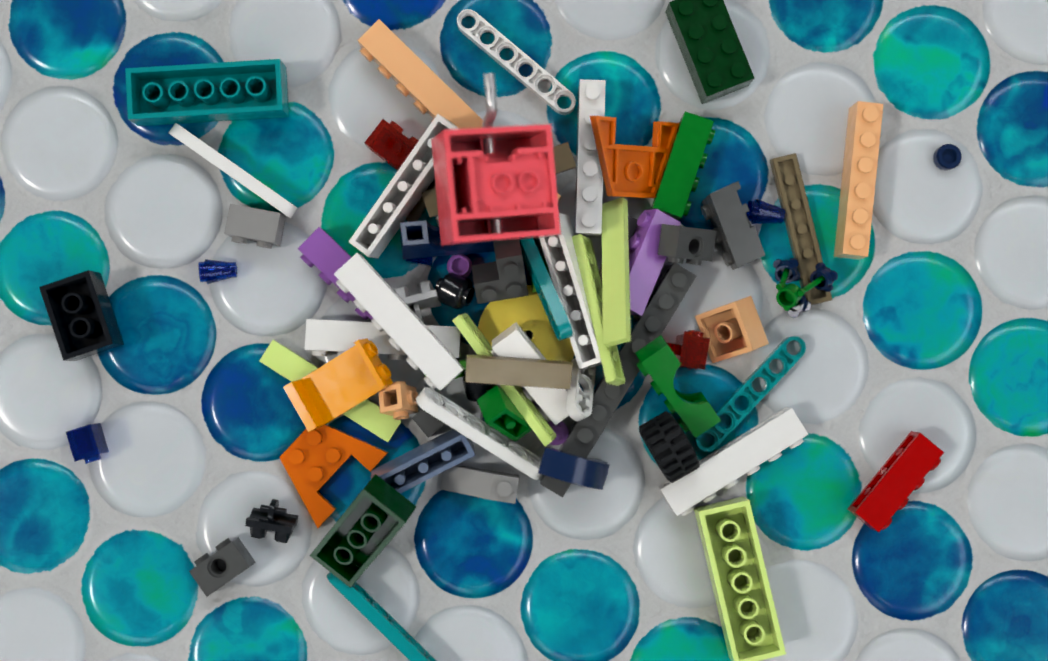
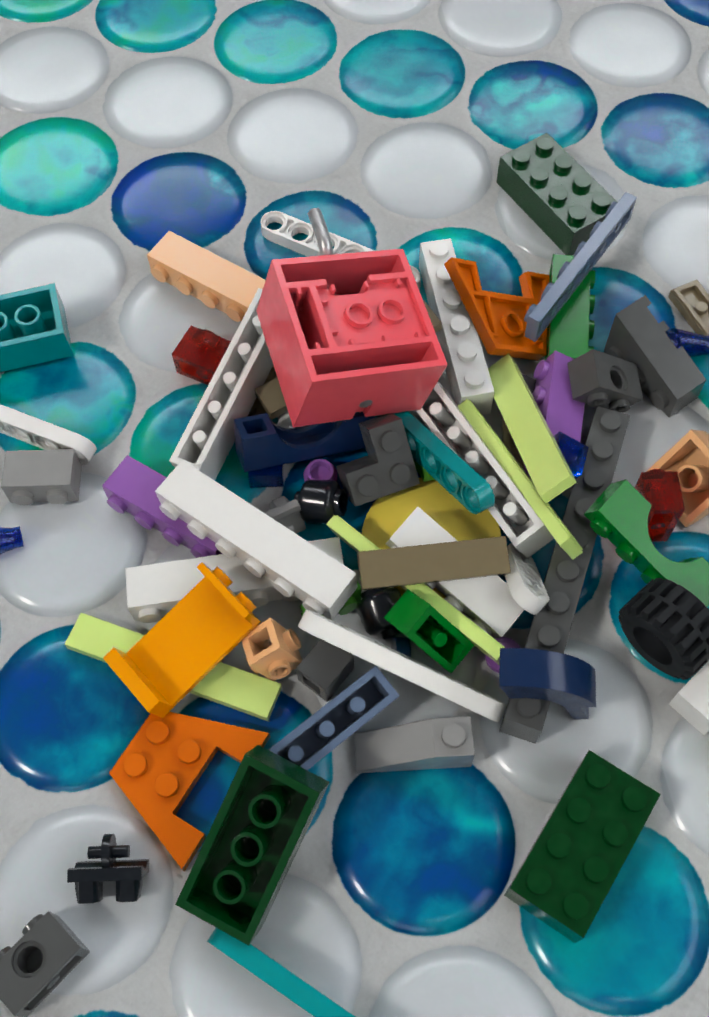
camera: 10 degrees left, 25 degrees down
none -> dark green brick [504,750,661,943]
none -> sand blue plate [524,192,637,342]
none -> clear blue tile [553,431,589,480]

